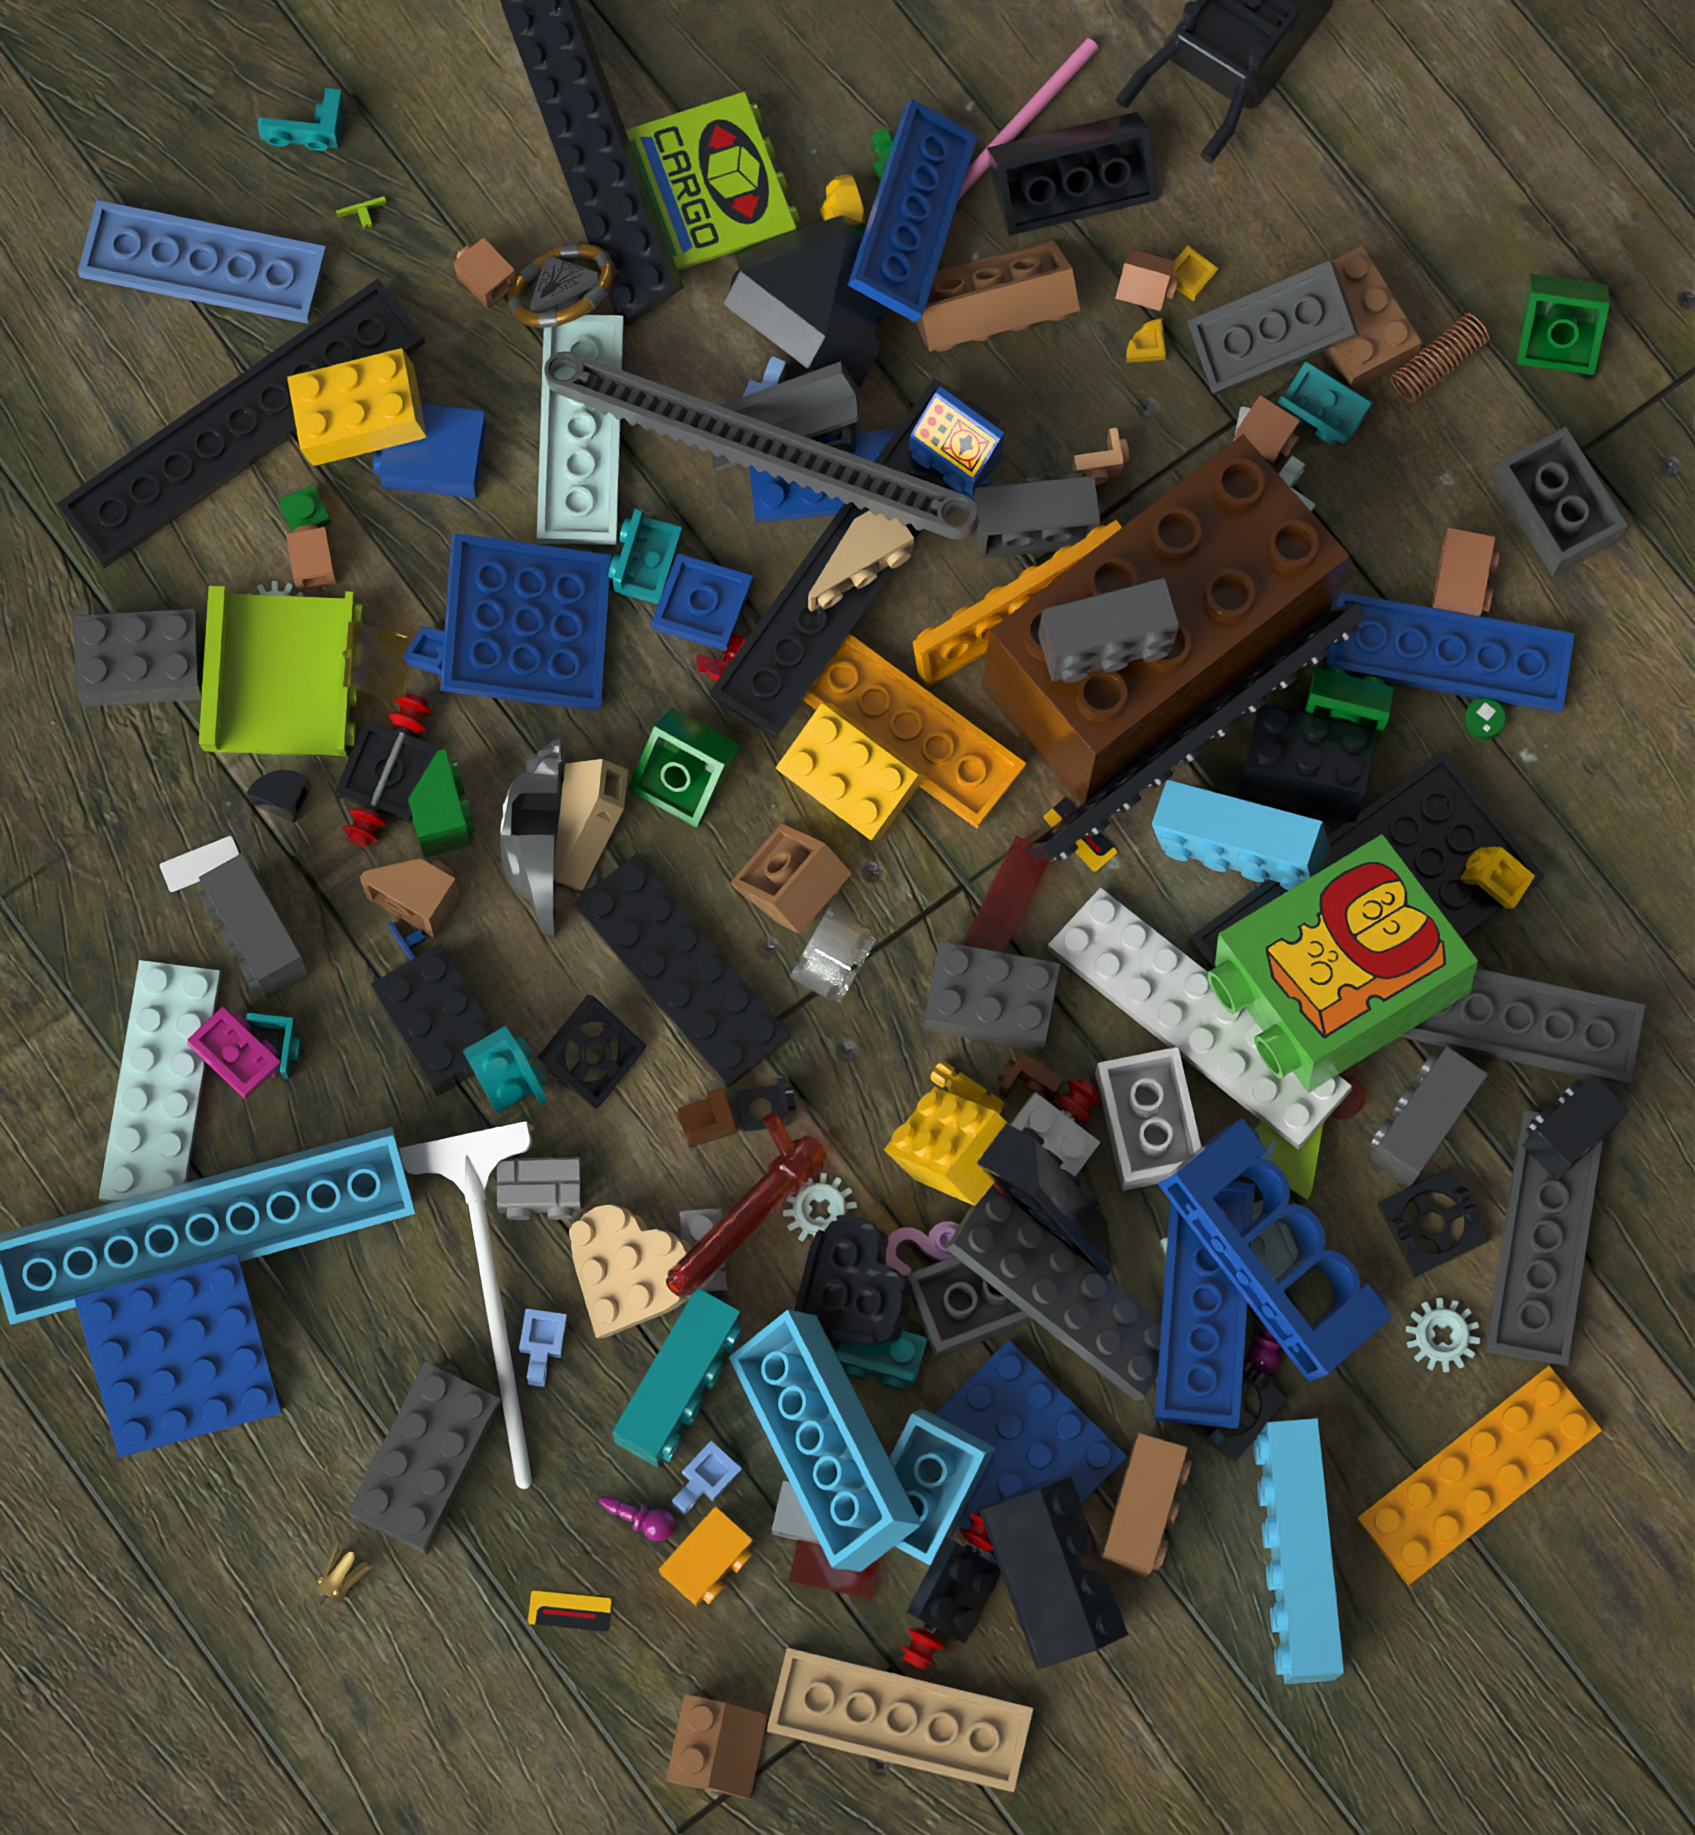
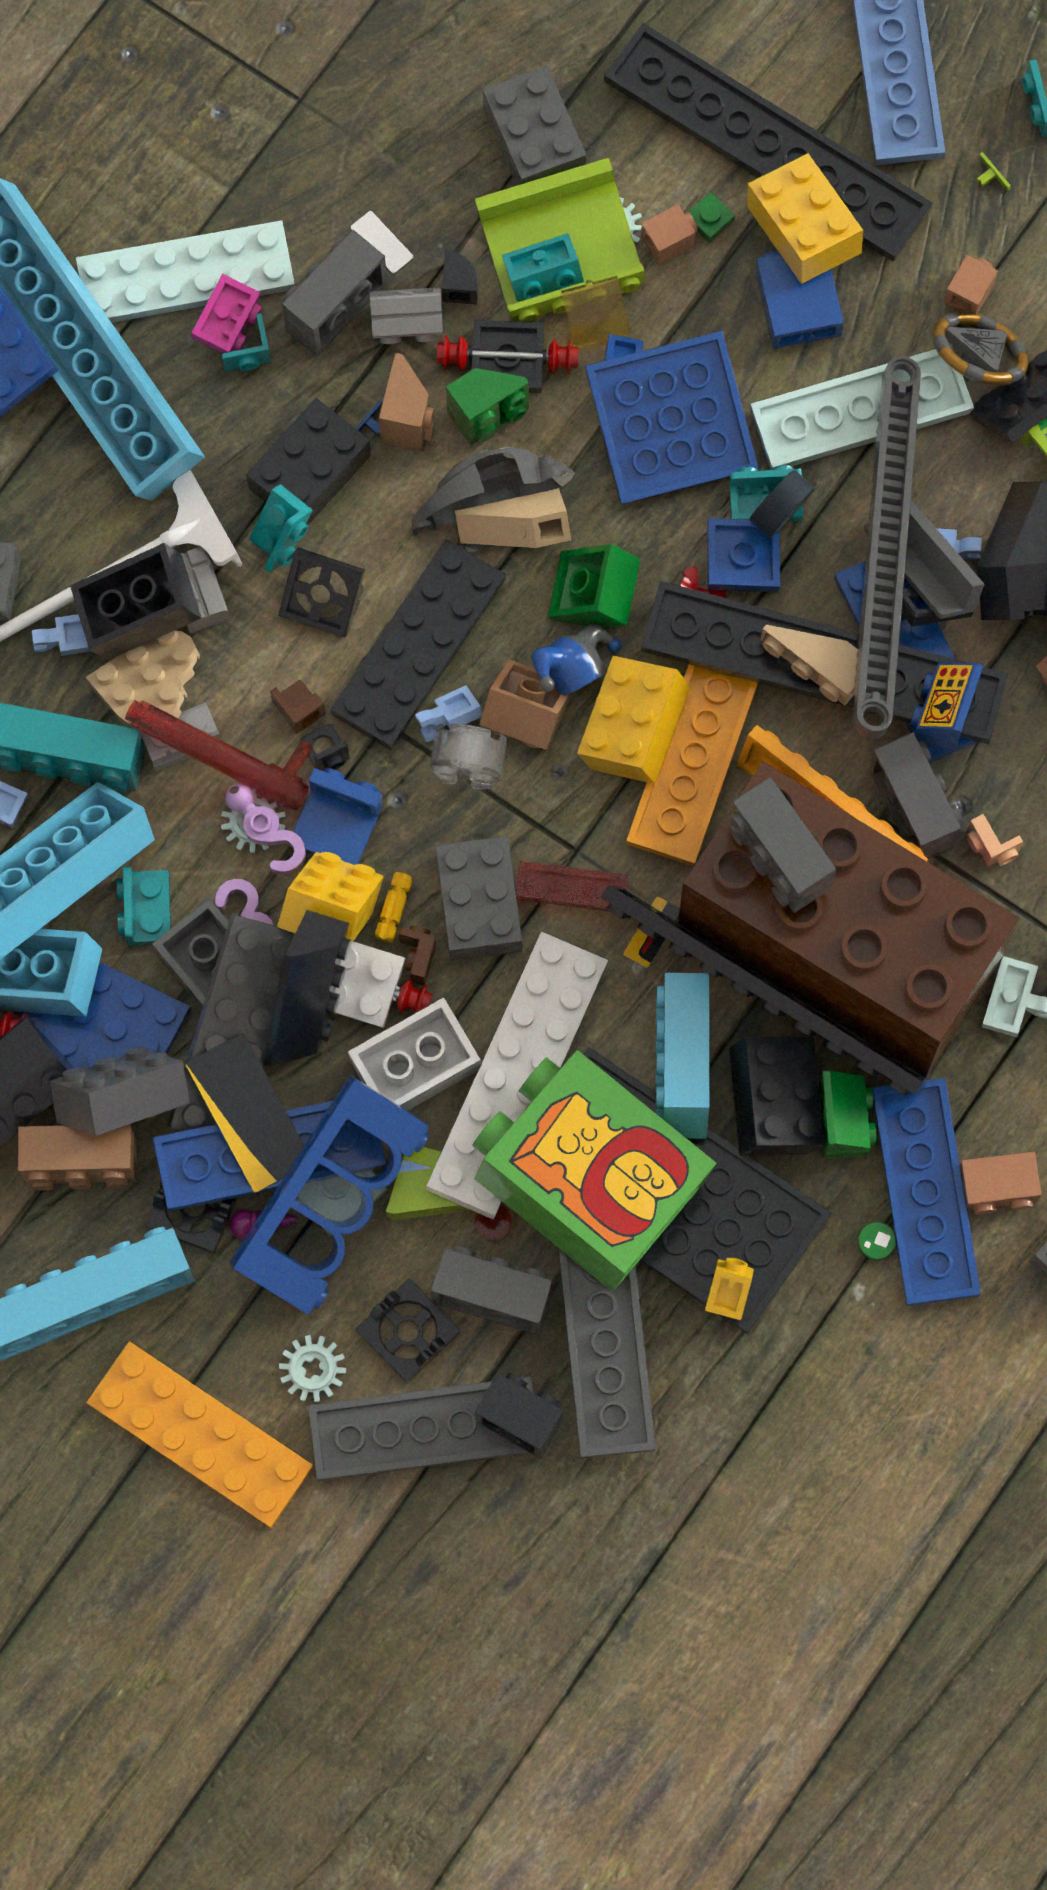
camera: 75 degrees right, 0 degrees up
black plate [794,1214,912,1346] -> none
none -> dark grey brick [50,1047,190,1136]
none -> black brick [70,543,201,660]
none -> black sticker [186,1034,304,1192]
none -> lavender piece [225,784,306,875]
none -> blue bracket [293,768,383,865]
none -> light grey brick [370,287,443,344]
none -> light blue plate [415,685,483,743]
none -> teal bracket [502,233,584,302]
none -> blue piece [531,623,622,696]
none -> black wheel [749,470,815,538]

